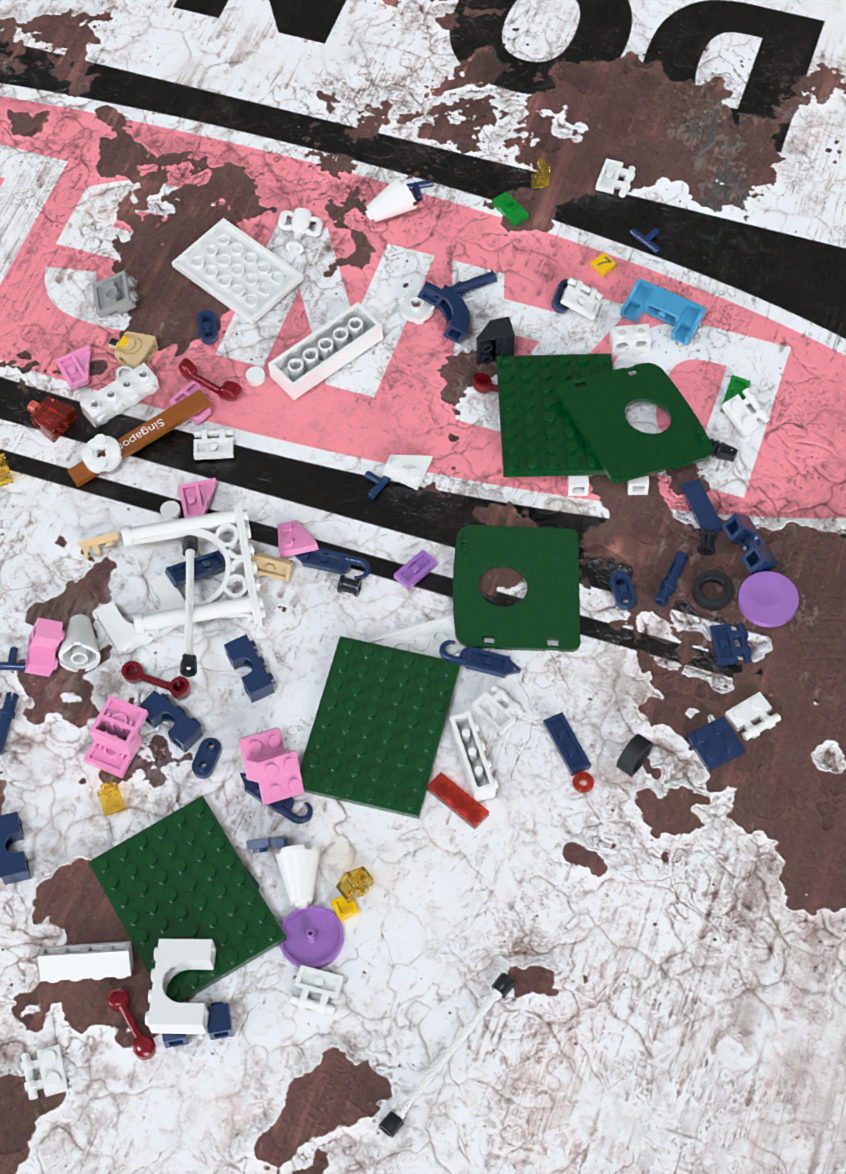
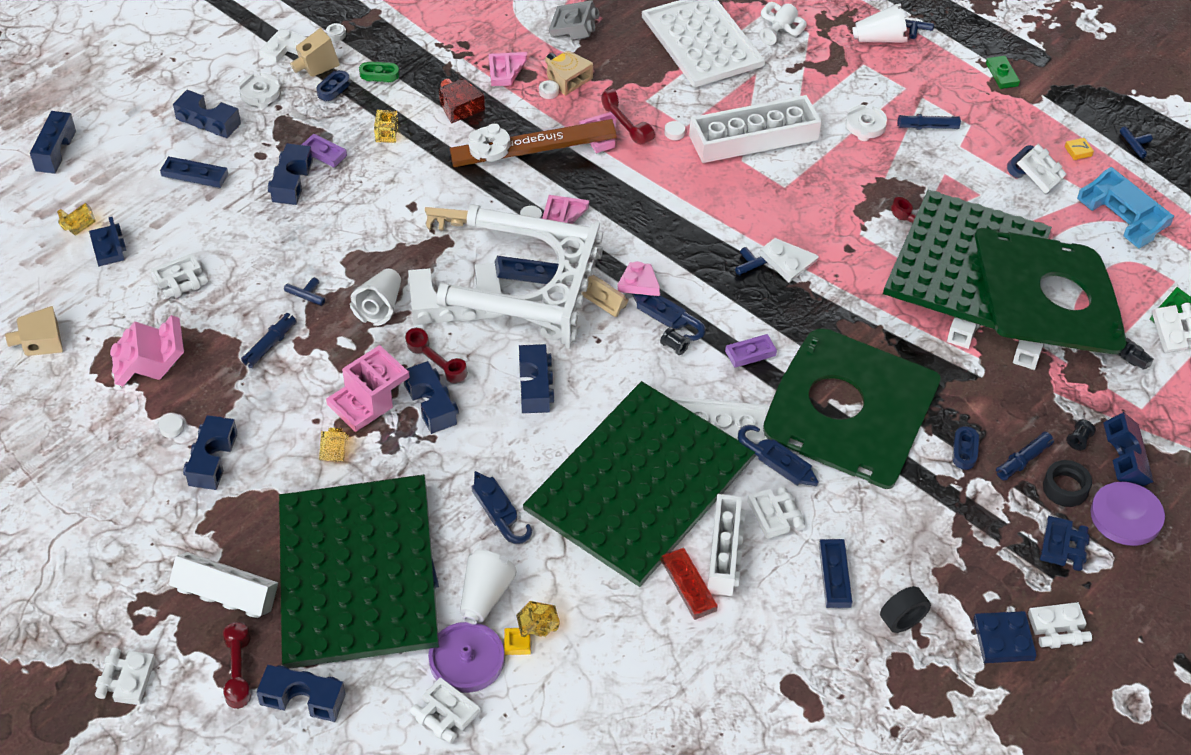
camera: 20 degrees right, 10 degrees down
bright pink brick [25,618,65,677] -> none
white brick [80,363,160,428] -> none
white arch [145,939,216,1034] -> none
white hose [180,535,198,677] -> none
dark blue plate [192,738,222,779] -> none
white plate [194,427,234,460] -> none
dark blue plate [197,310,219,345] -> none
bright pink bracket [239,727,304,805] -> none
plate [246,836,289,853] -> none
dark blue arch [417,281,470,344] -> none
black slope [476,317,515,365] -> none
clear yellow bracket [531,158,551,189] -> none
clear red plate [572,772,594,793] -> none
white plate [596,158,635,198] -> none
white brick [609,324,651,356] -> none
dark blue tile [680,479,722,532] -> none

